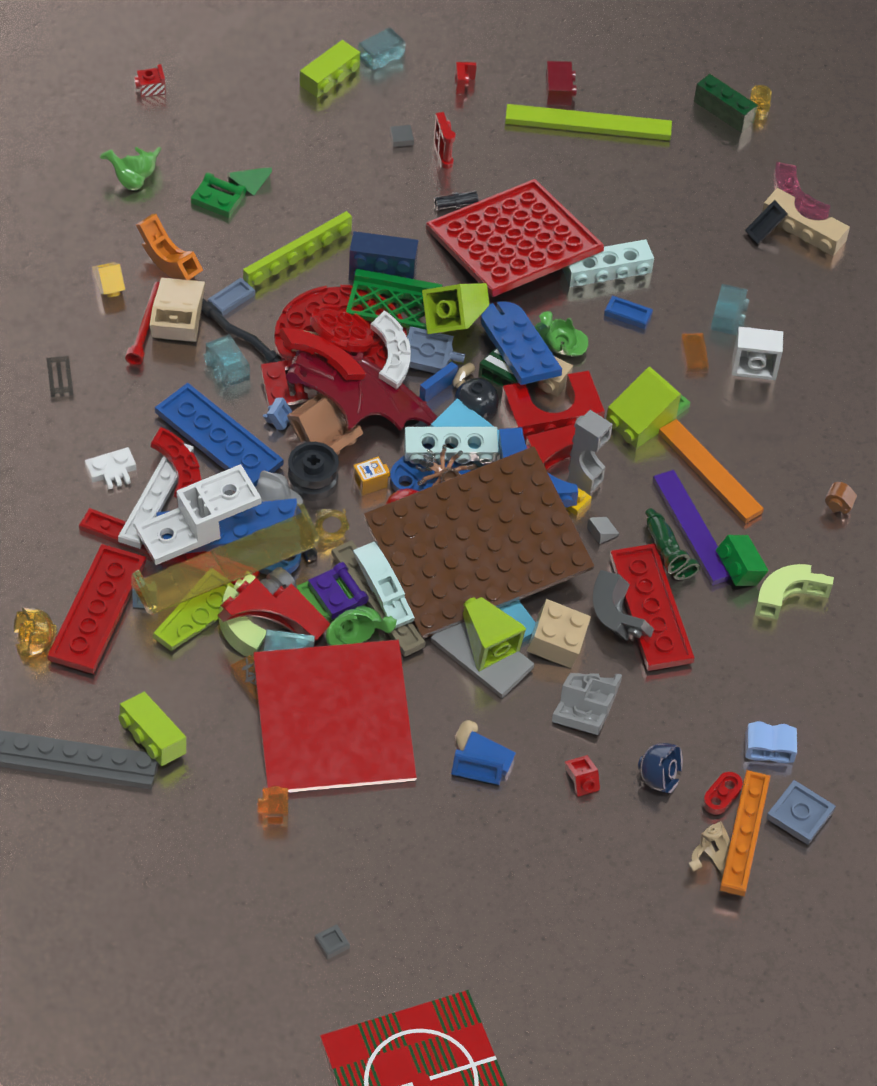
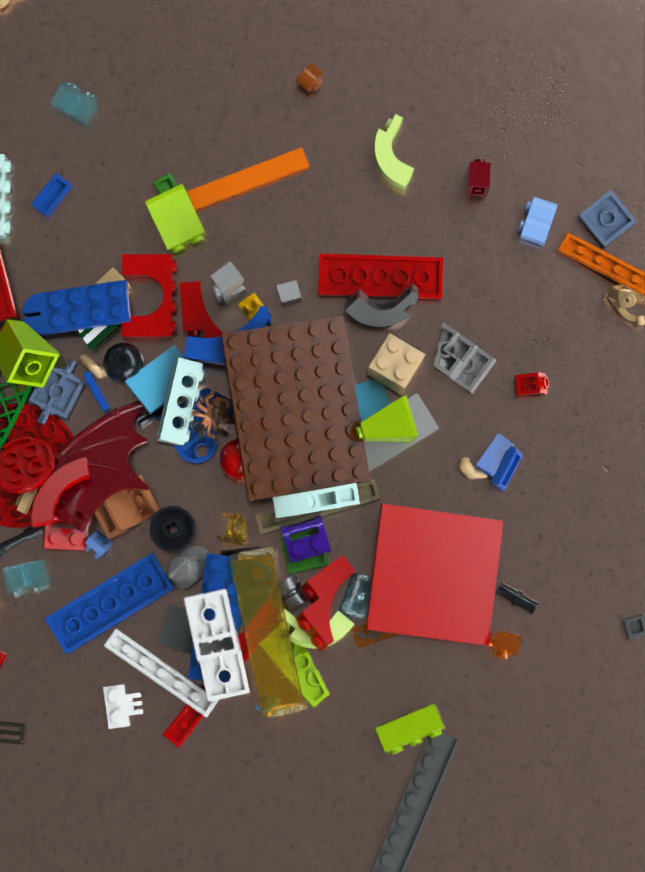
camera: 70 degrees left, 30 degrees up
clear yellow cylinder [14,608,57,656] -> none
red plate [47,544,146,674] -> none
red tile [150,427,202,498] -> none
bright green piece [326,606,397,646] -> none
light orange brick [353,457,390,496] -> none
white tile [370,311,411,389] -> none
bright green piece [535,311,589,356] -> none
dark blue cylinder [638,743,683,793] -> none
dark green piece [645,508,700,580] -> none
dark purple tile [652,470,732,586] -> none
clear orange tile [681,333,709,373] -> none
red plate [703,772,743,815] -> none
green brick [716,535,769,586] -> none
white brick [732,327,783,380] -> none
none -> dark red brick [466,159,491,196]
none -> black pin [496,582,539,614]

